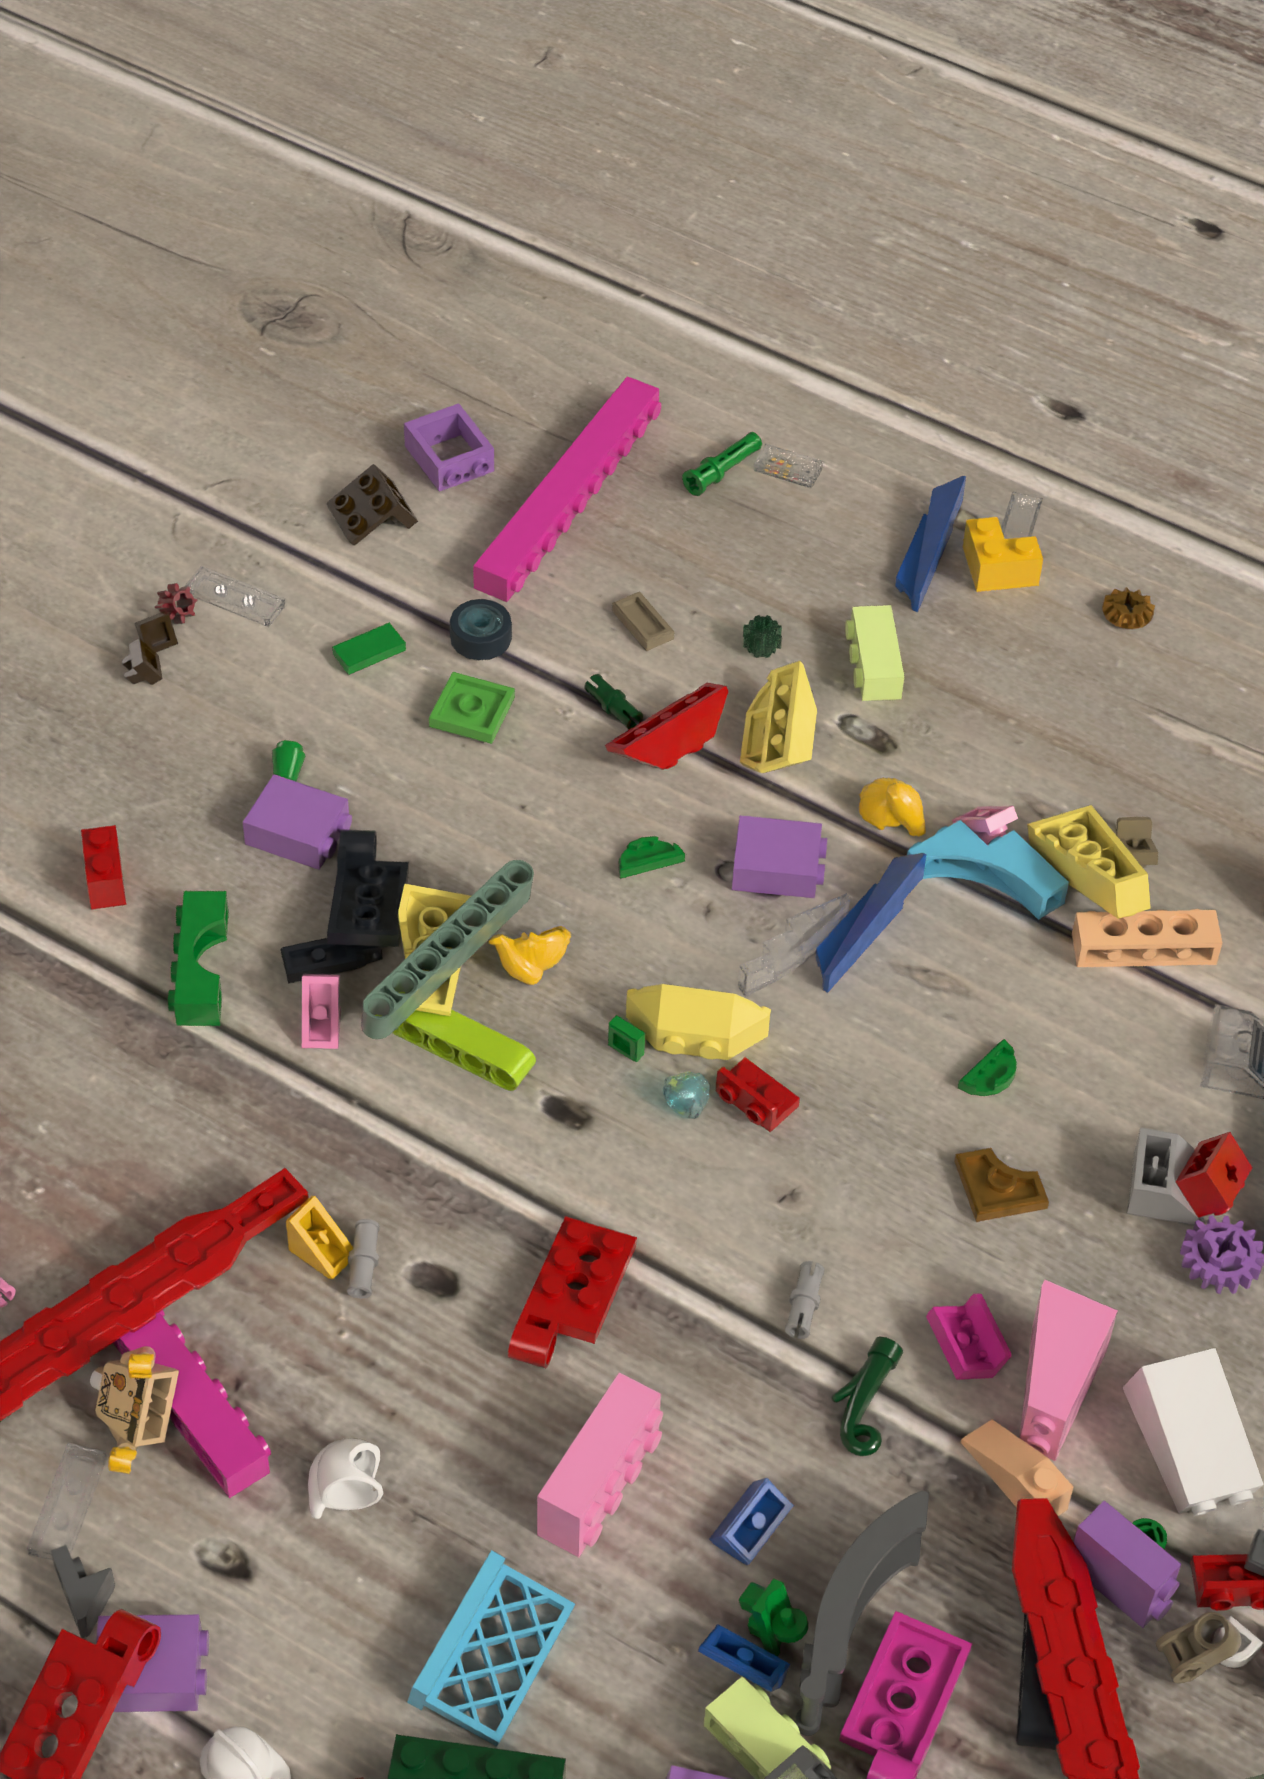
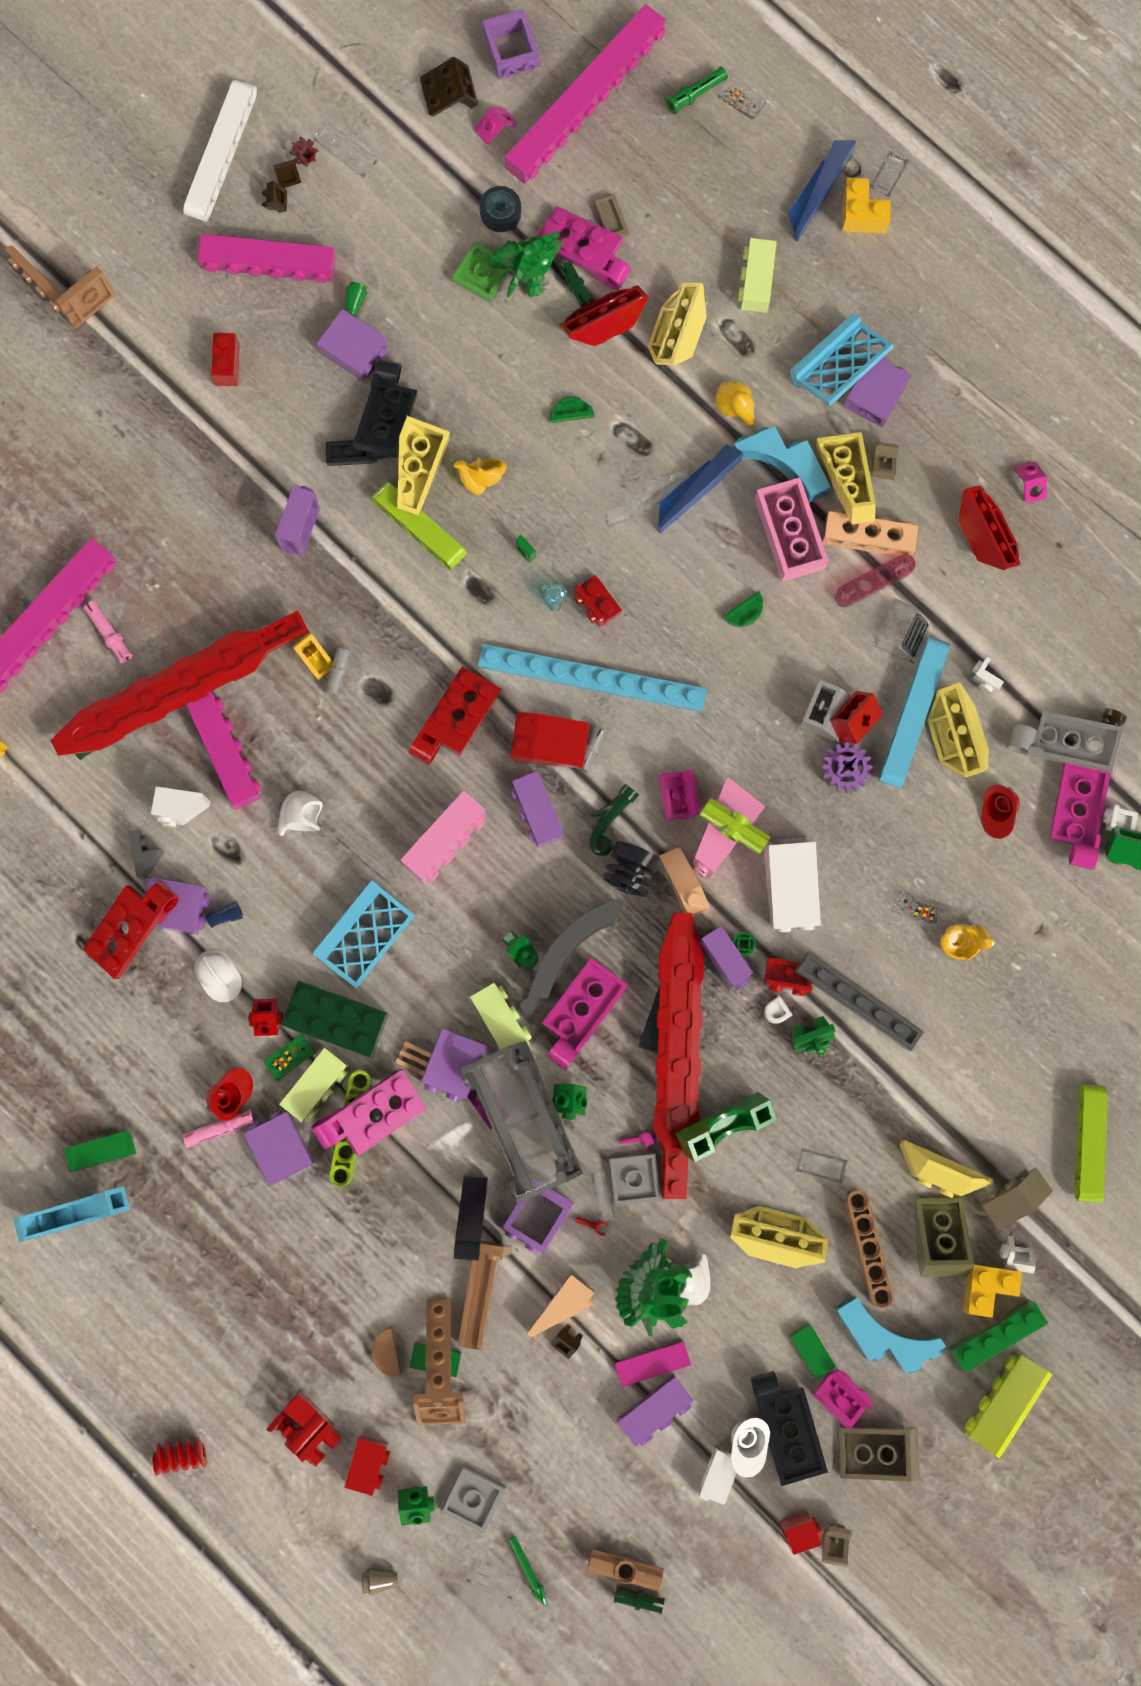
camera: 10 degrees right, 30 degrees up
tan torso [90,1346,179,1474] -> none
green arch [168,891,229,1026] -> none
bright pink slope [302,974,341,1049] -> none
green tile [332,622,406,675] -> none
sand green beam [361,860,534,1039] -> none
light yellow wedge [626,984,771,1060] -> none
blue slope [698,1624,790,1692] -> none
blue slope [709,1478,794,1565] -> none
medium lavender brick [732,815,828,898] -> none
clear green gear [743,615,782,658] -> none
bright pink slope [952,806,1018,845] -> none
pearl gold tile [954,1148,1049,1222] -> none
pearl gold gear [1102,587,1155,629] -> none
dark tan piece [1155,1612,1241,1684] -> none
none -> white slope [151,787,211,828]
none -> white beam [184,80,257,222]
none -> dark pink brick [198,234,336,283]
none -> dark blue pin [206,901,243,928]
none -> medium lavender window [275,486,320,557]
none -> dark pink bracket [475,107,517,144]
none -> medium azure plate [478,644,707,712]
none -> green piece [489,231,563,298]
none -> red slope [510,712,590,769]
none -> medium lavender brick [510,771,564,848]
none -> dark pink hinge [537,206,631,290]
none -> black wheel [601,841,661,897]
none -> lime piece [700,798,771,855]
none -> bright pink brick [754,478,828,582]
none -> medium azure fence [790,313,893,407]
none -> clear pink beam [835,554,916,607]
none -> medium lavender brick [844,358,911,428]

